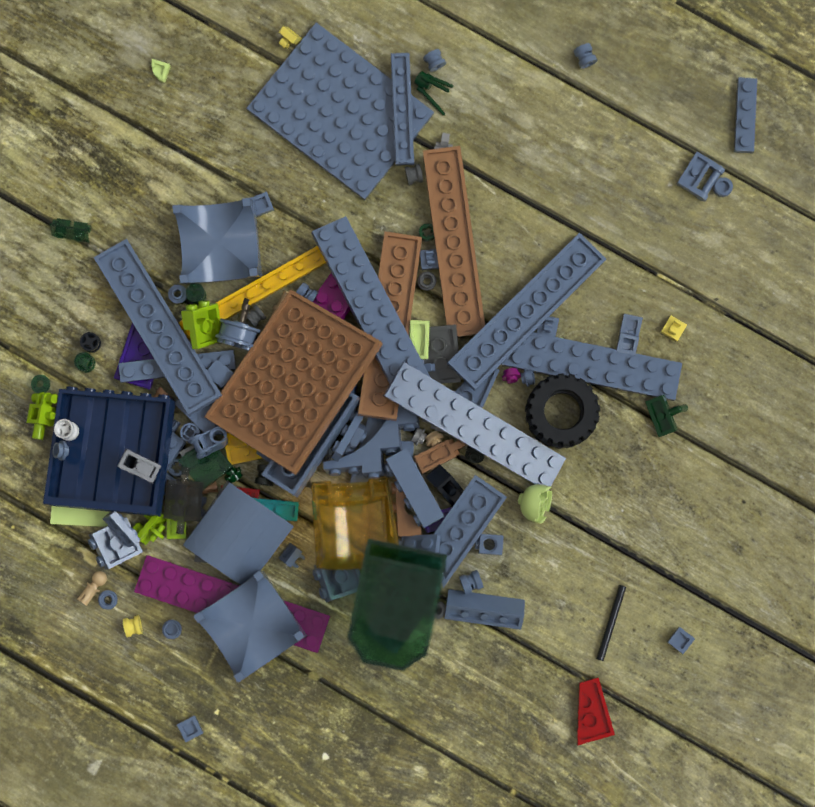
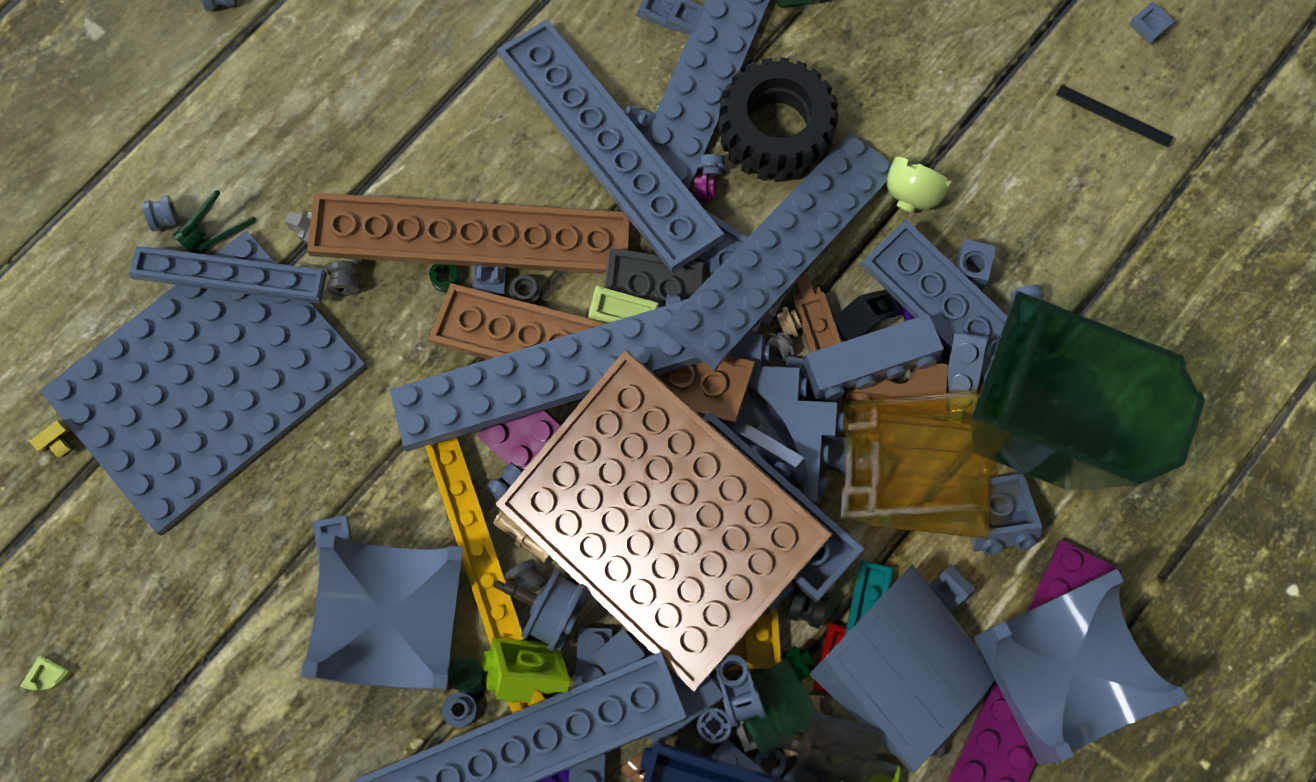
camera: 80 degrees left, 10 degrees down
sand blue panel [444,589,525,630] -> none
pearl dark grey plate [465,446,485,463] -> none
red wing [577,677,615,746] -> none

